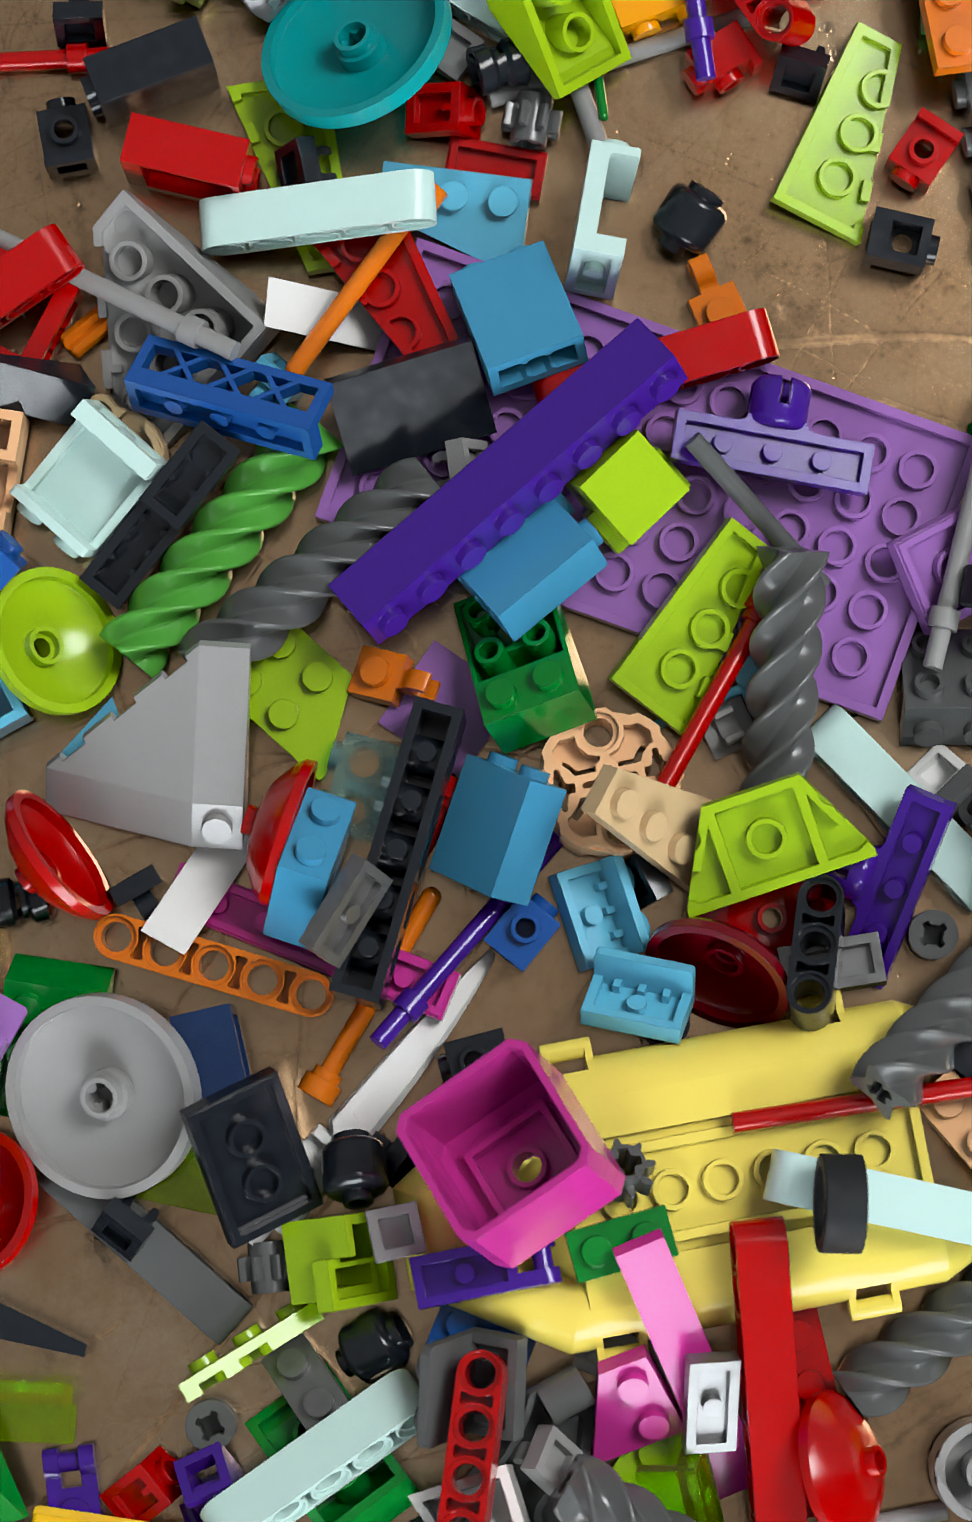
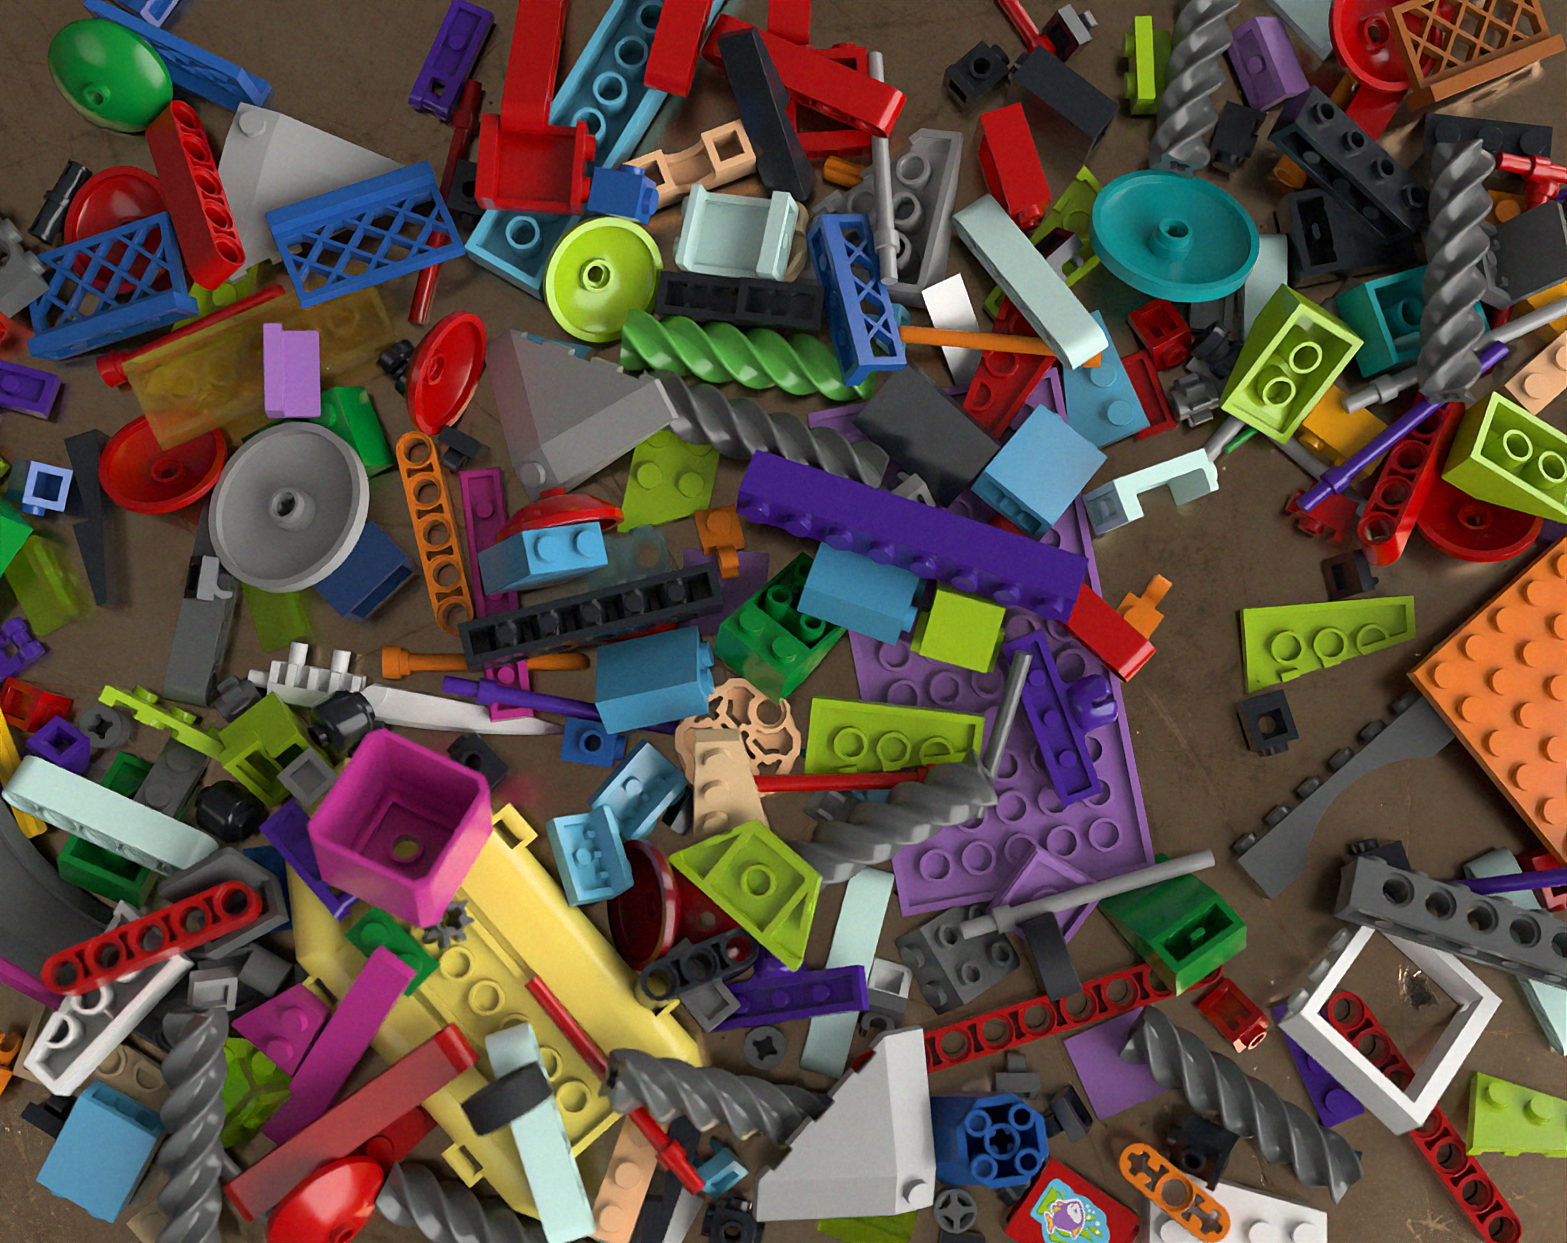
camera: 60 degrees right, 0 degrees up
white sticker [141,835,249,955] -> none
black tile [179,1066,324,1249] -> none
flat silver plate [298,853,393,969] -> none
black head [653,179,727,257] -> none
plate [681,1350,741,1455] -> none
red brick [884,106,964,194] -> none

